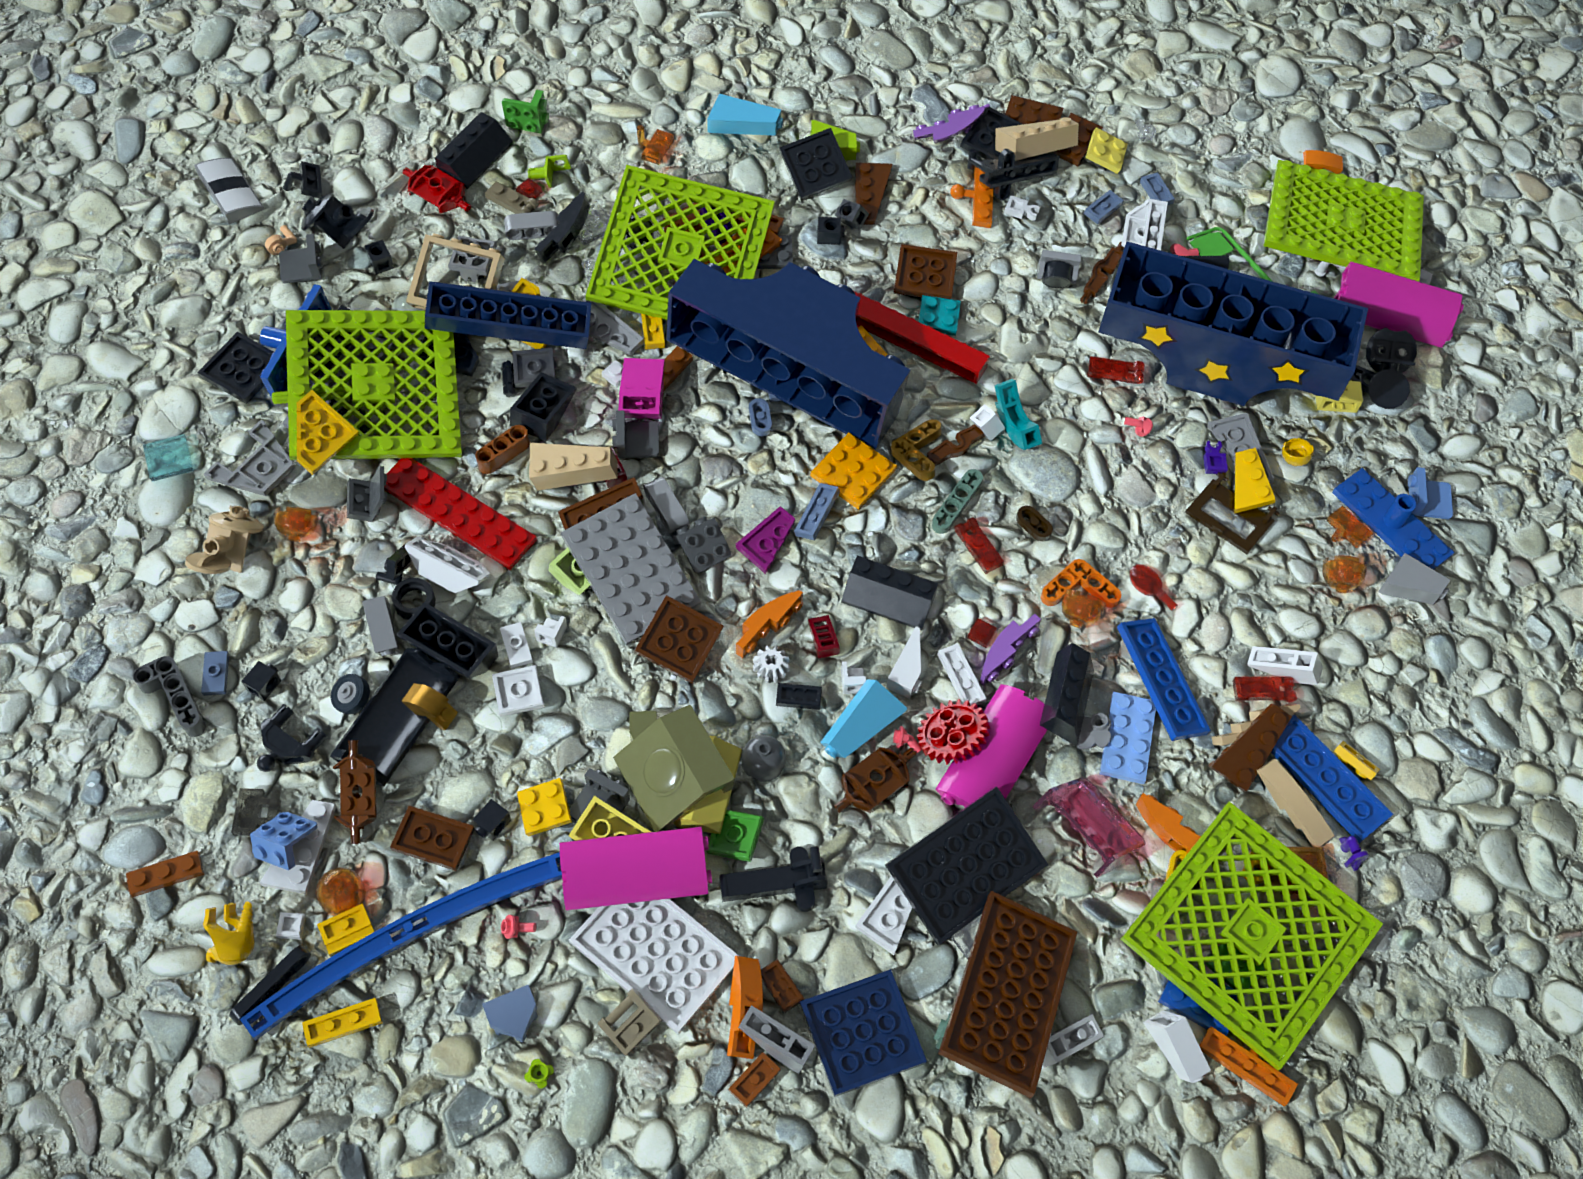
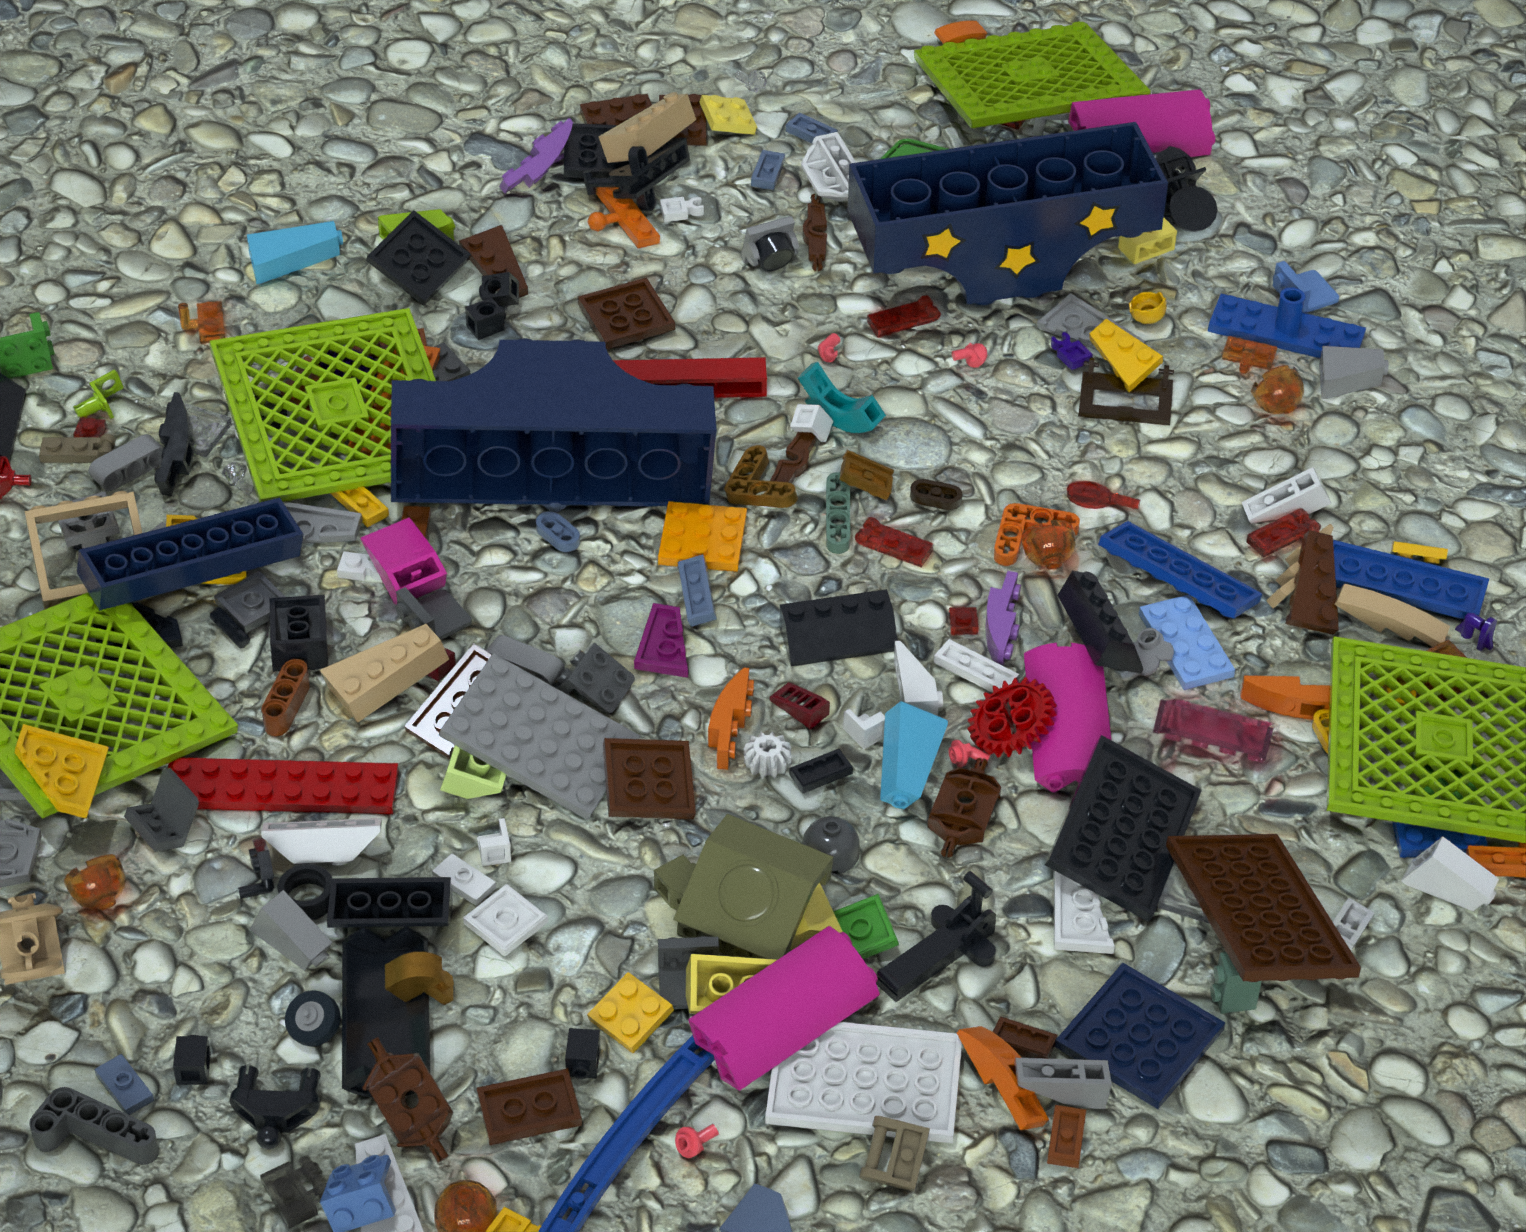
camera: 30 degrees left, 15 degrees down
teal plate [919,295,961,336] -> none
none -> coral arm [818,333,840,363]
none -> pearl gold plate [839,450,894,500]

